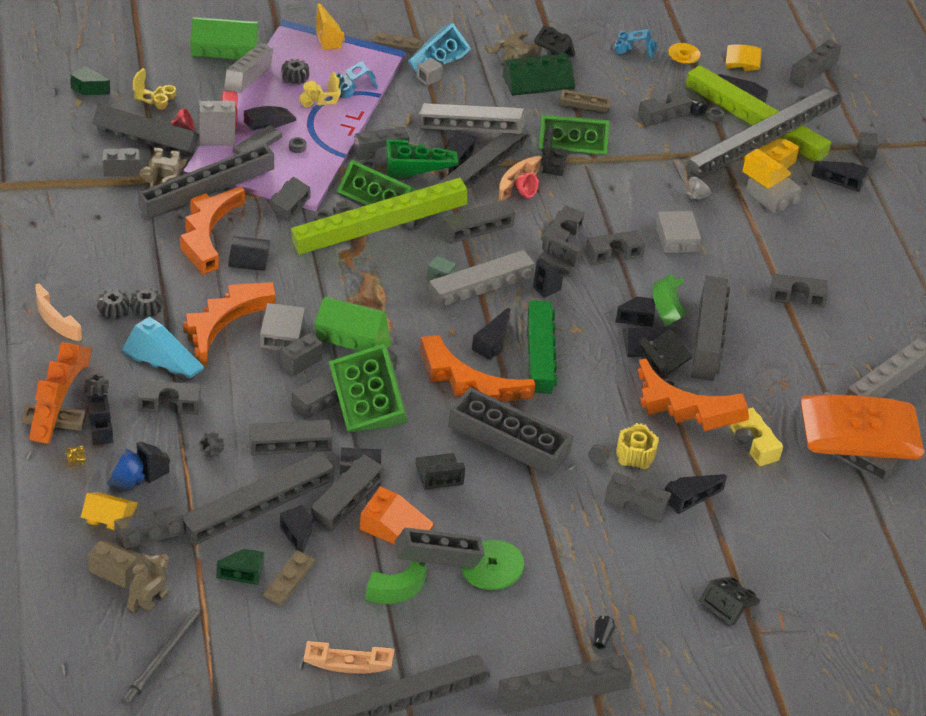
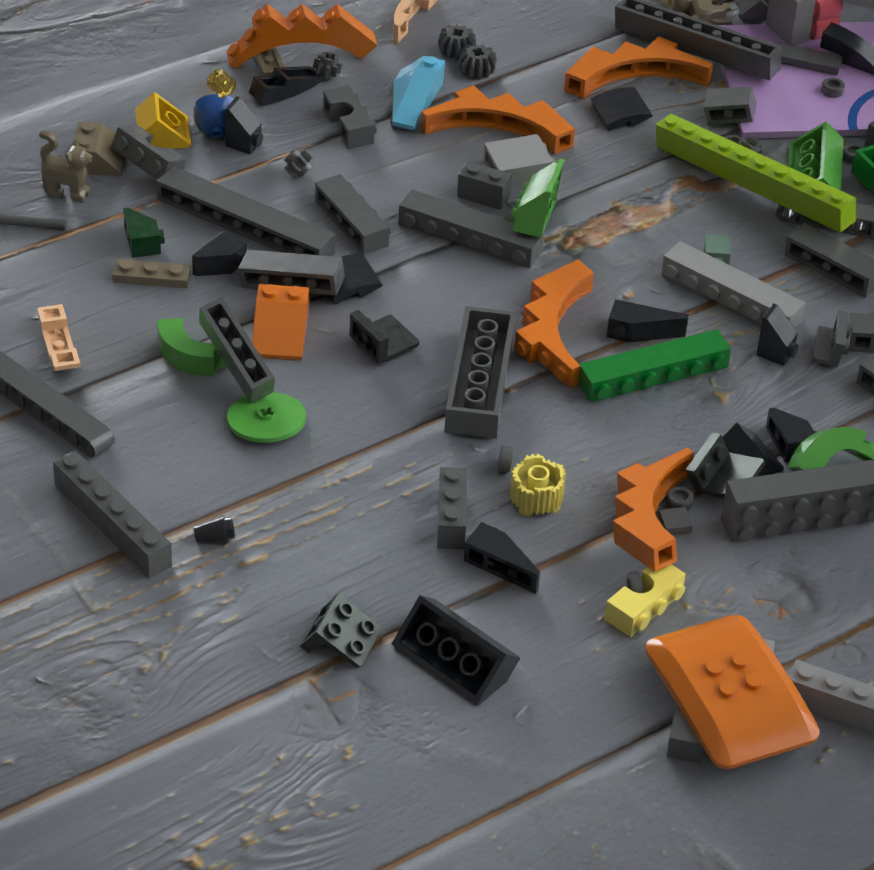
camera: 70 degrees right, 0 degrees up
bright green slope [329,344,408,432] -> none
none -> black slope [391,595,521,705]

